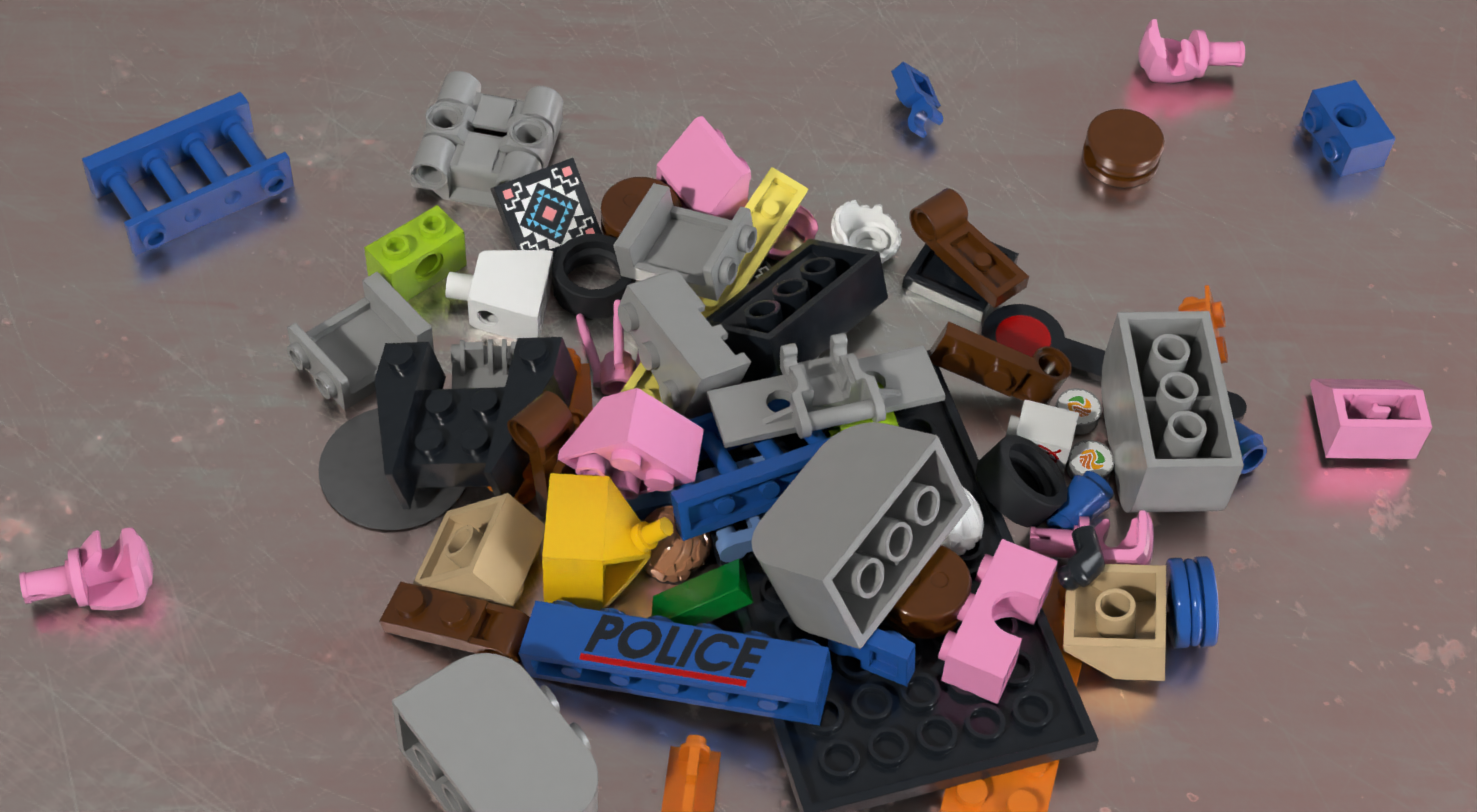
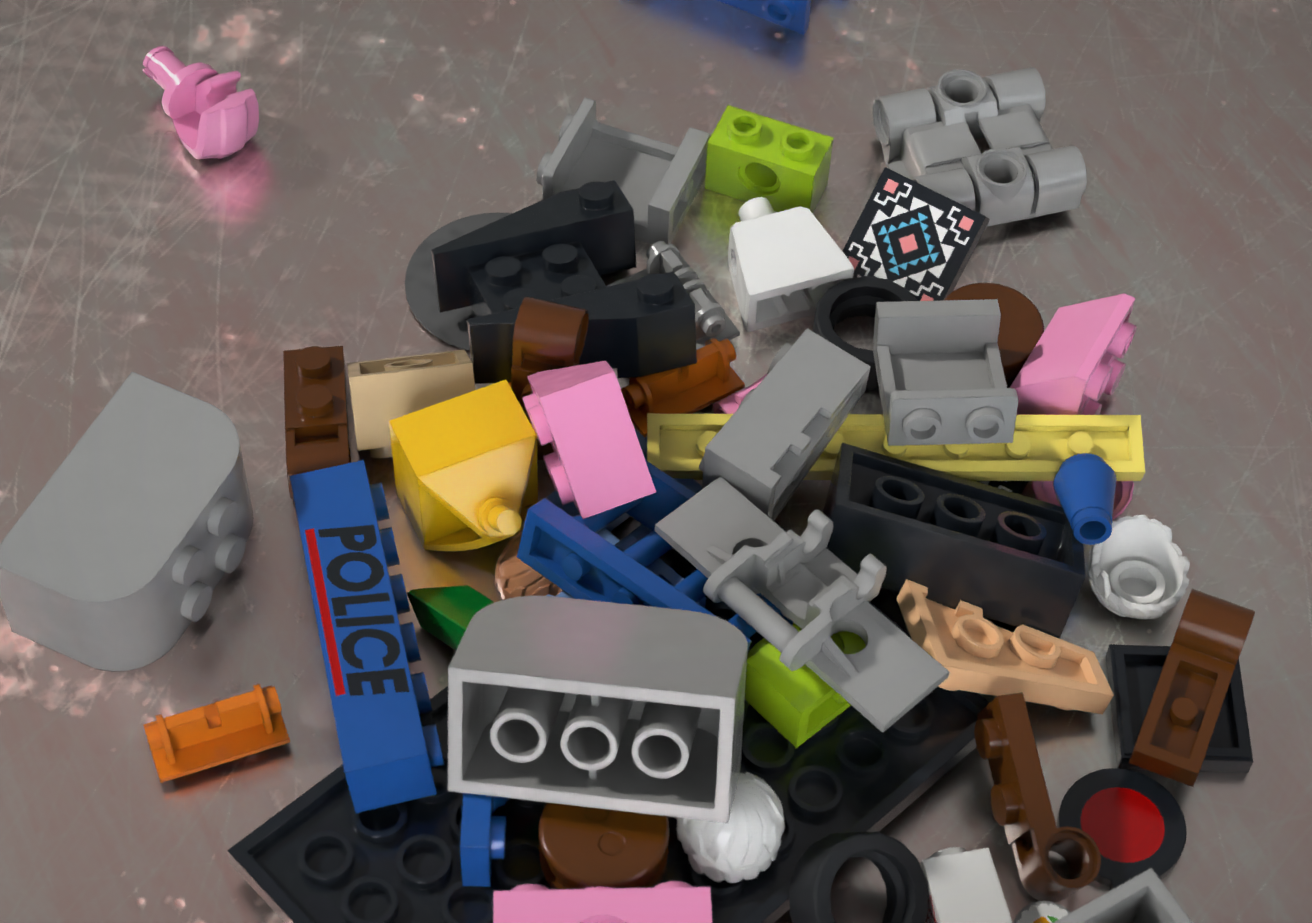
camera: 65 degrees right, 0 degrees up
none -> light nougat wing [896,579,1114,715]
none -> blue cone [1053,453,1117,545]

